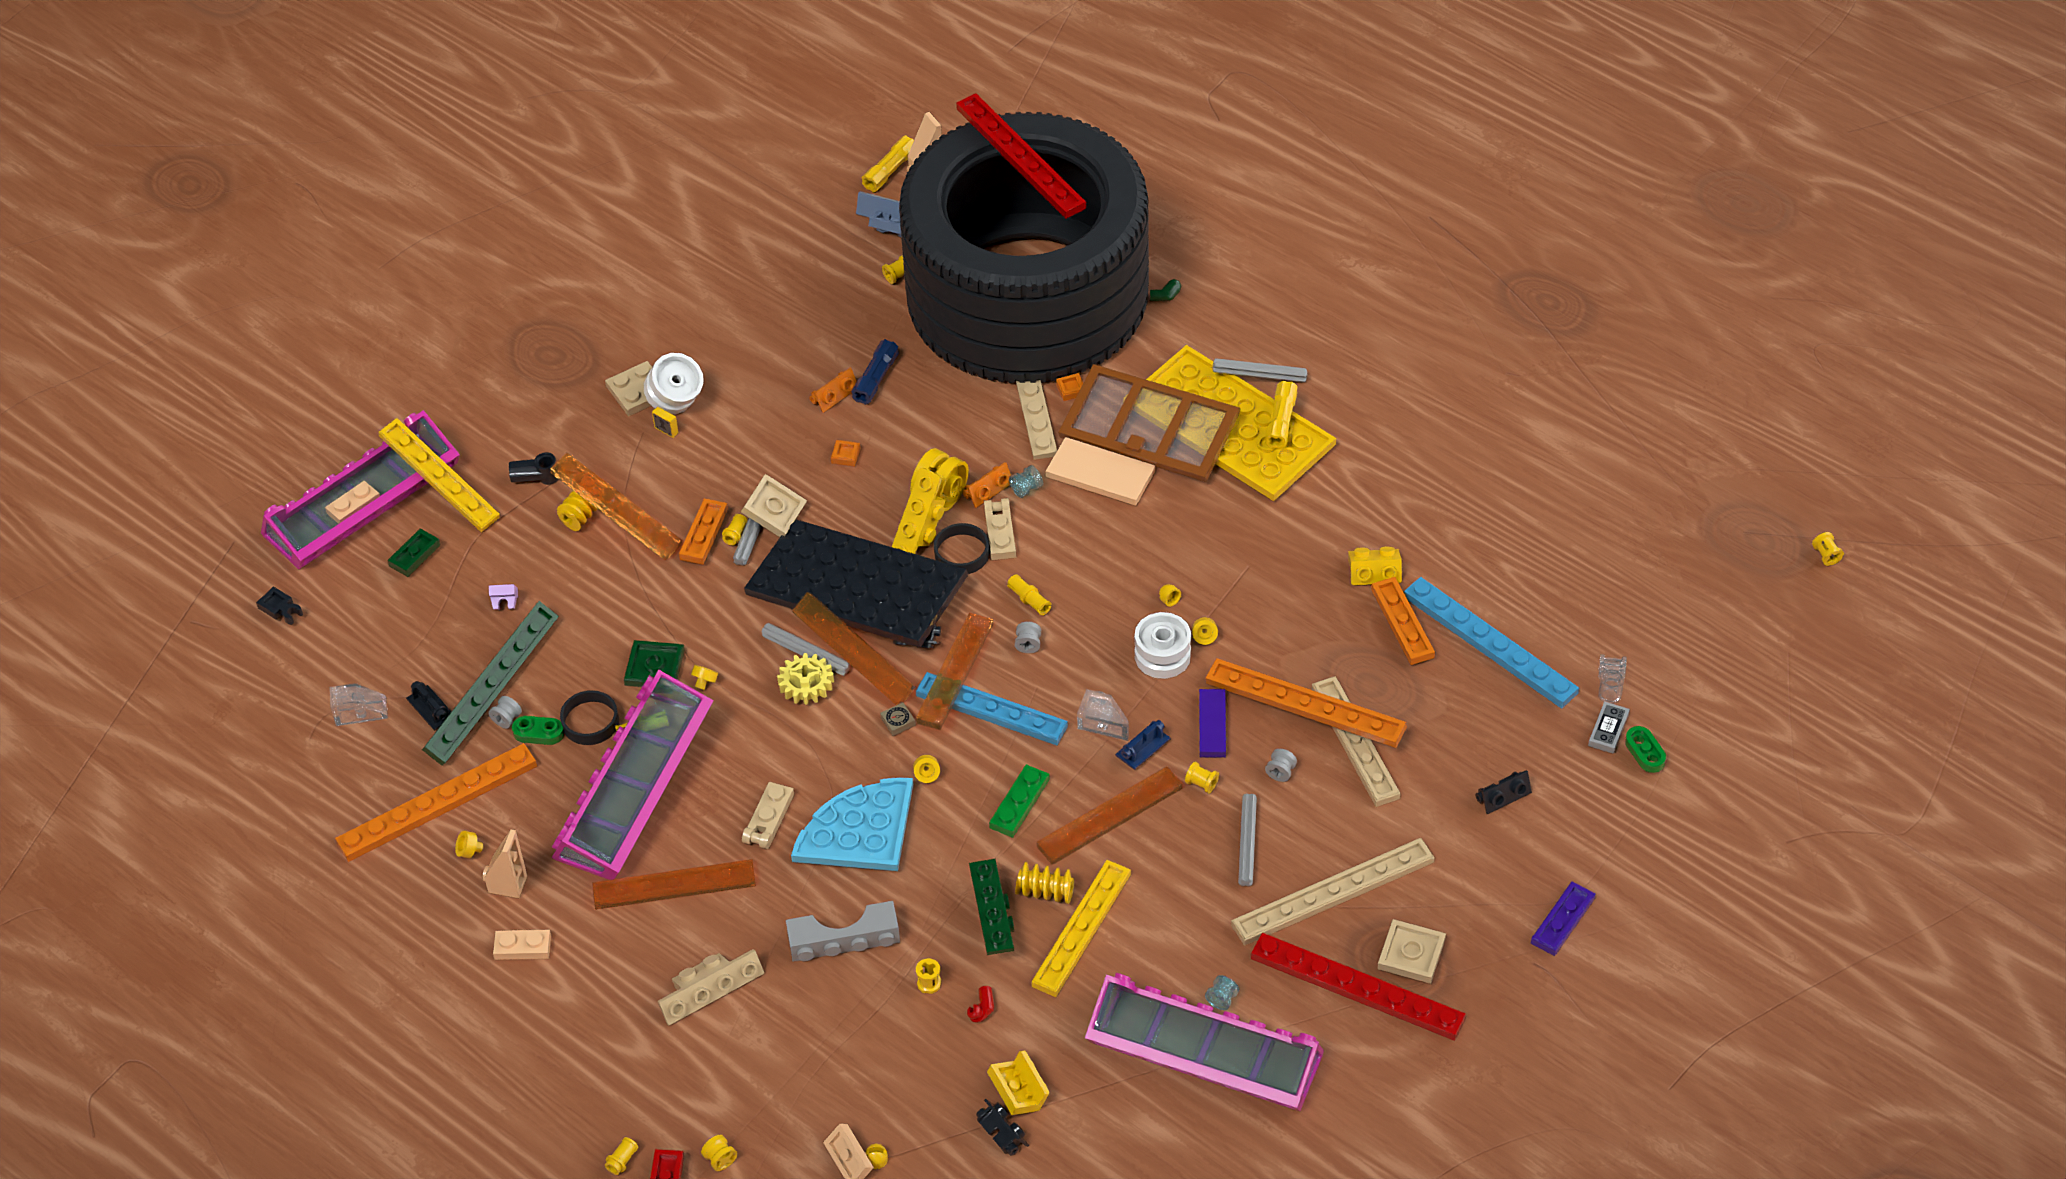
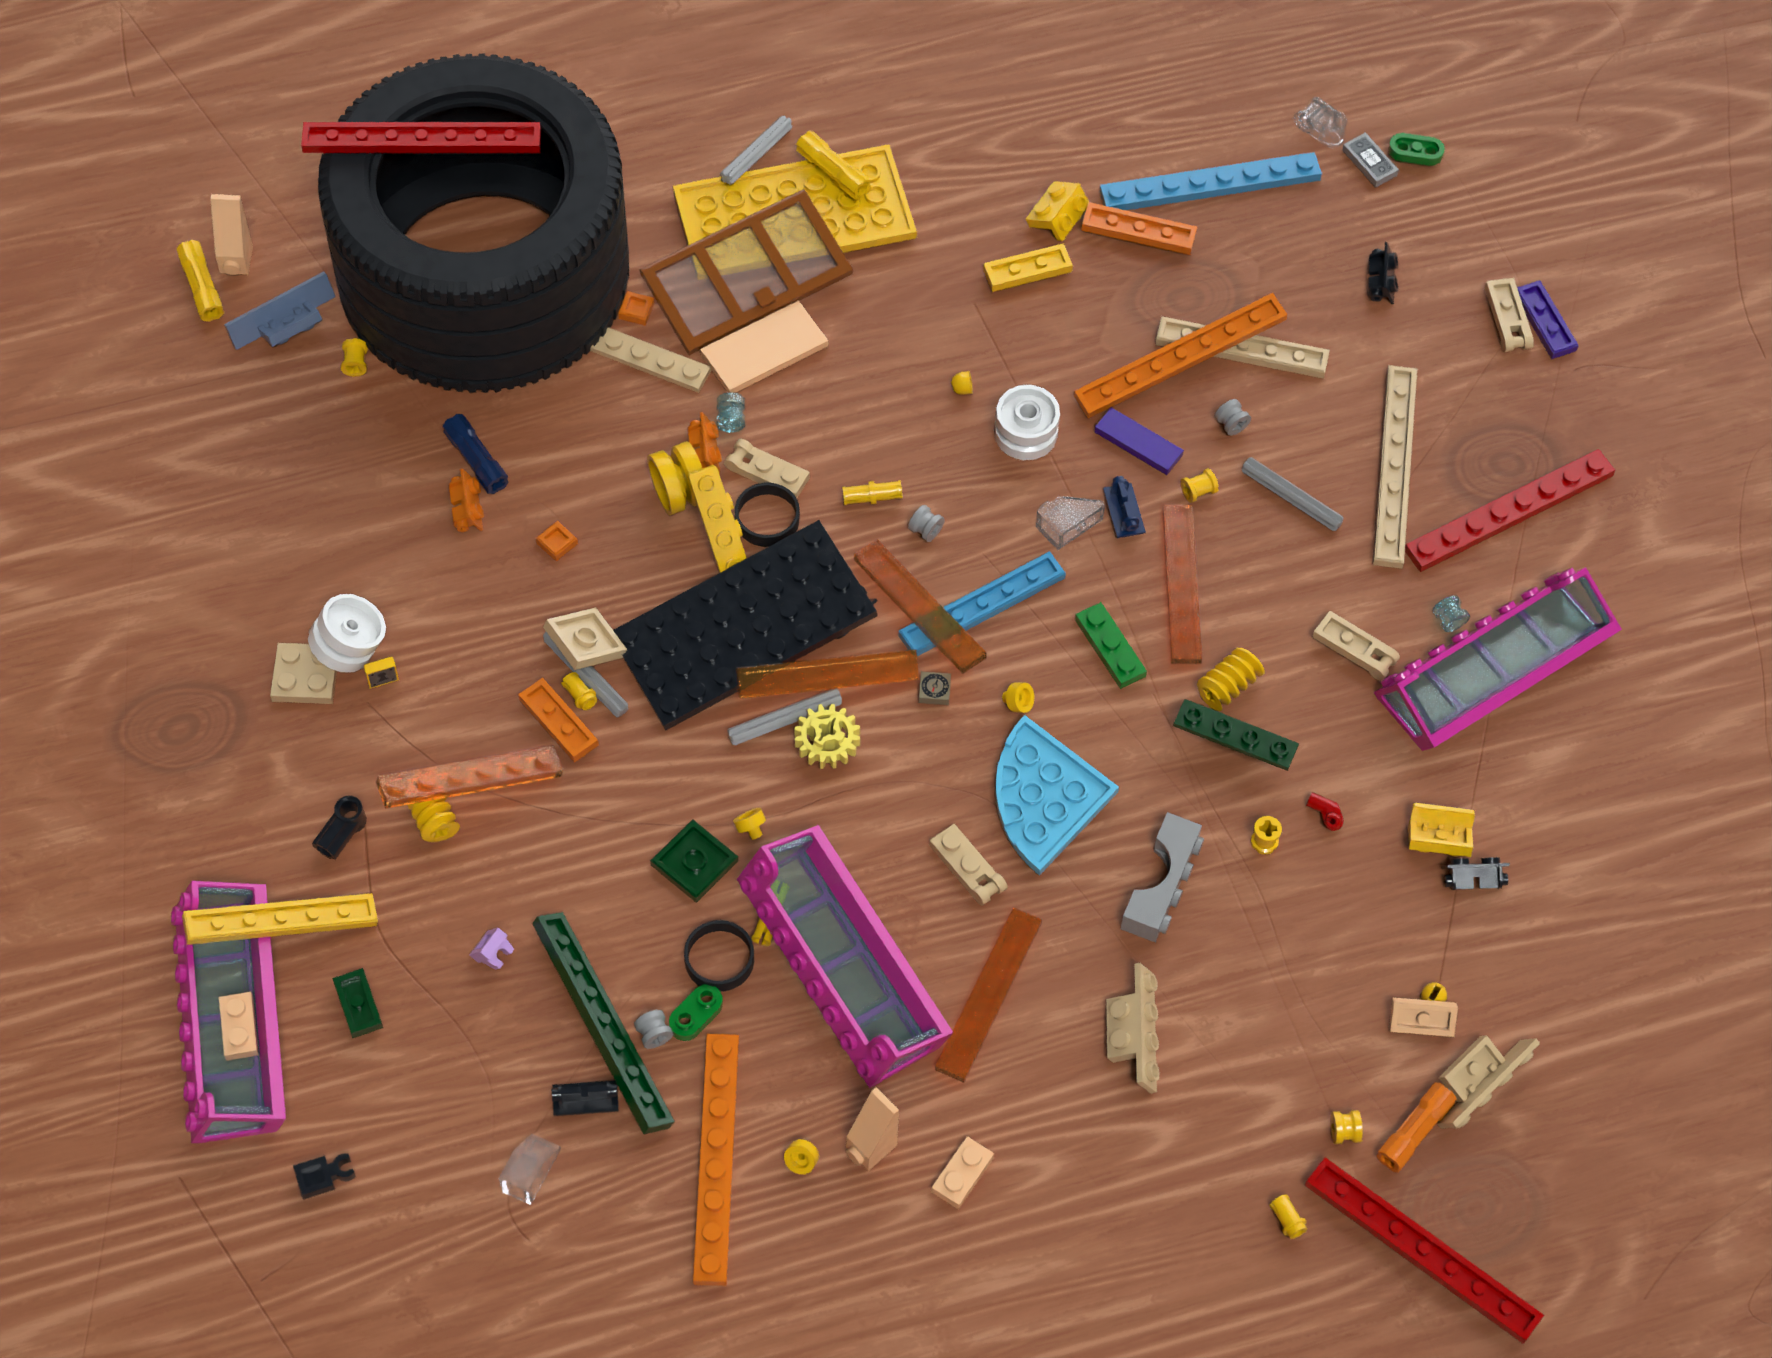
camera: 60 degrees left, 10 degrees up
yellow tile [1031,860,1131,997] -> none
yellow tile [1192,617,1218,645] -> none
tan plate [1378,919,1446,984] -> none
none -> yellow plate [983,243,1073,292]
none -> tan plate [1313,611,1400,681]
none -> tan plate [1485,278,1534,352]

